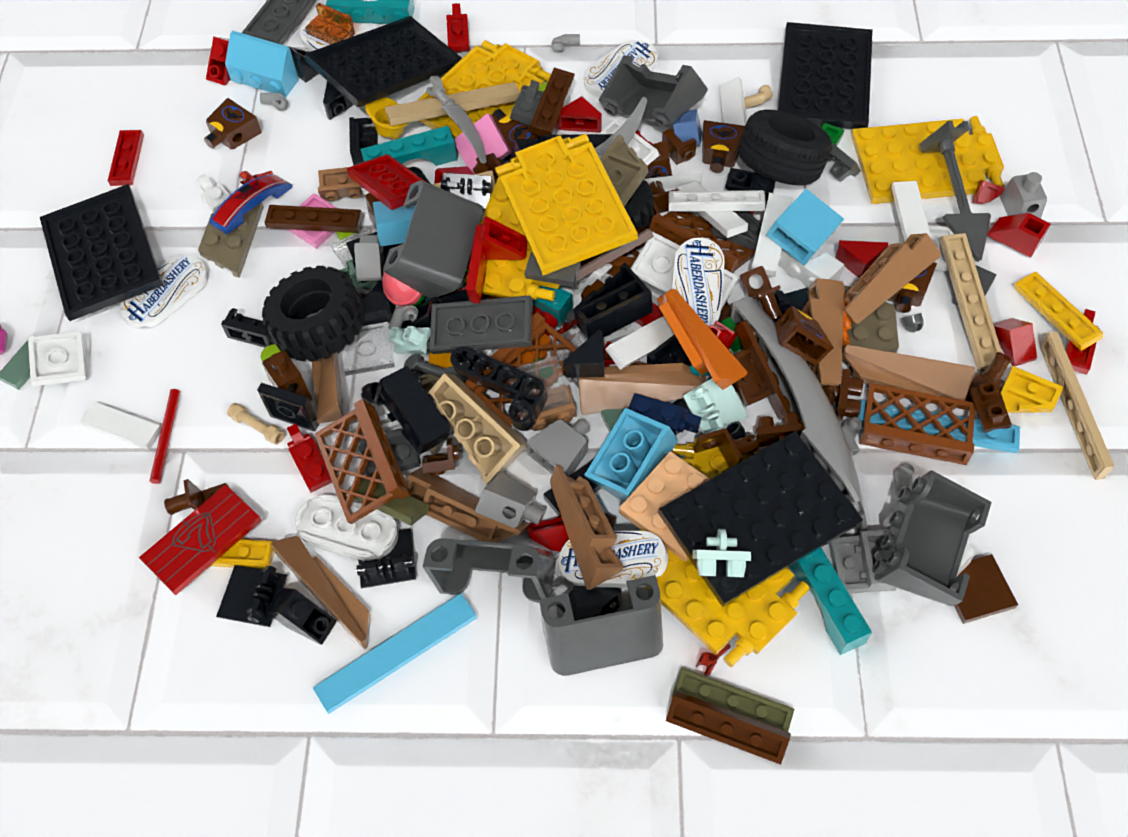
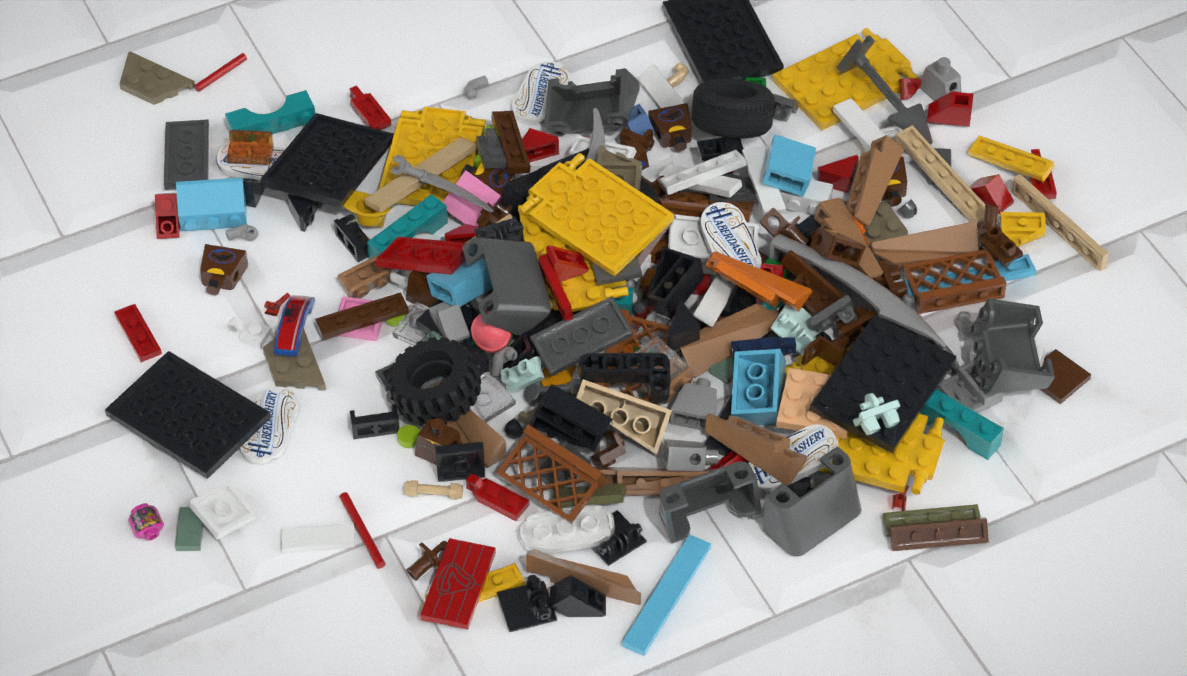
camera: 30 degrees left, 10 degrees down
none -> dark grey hinge [809,294,857,332]

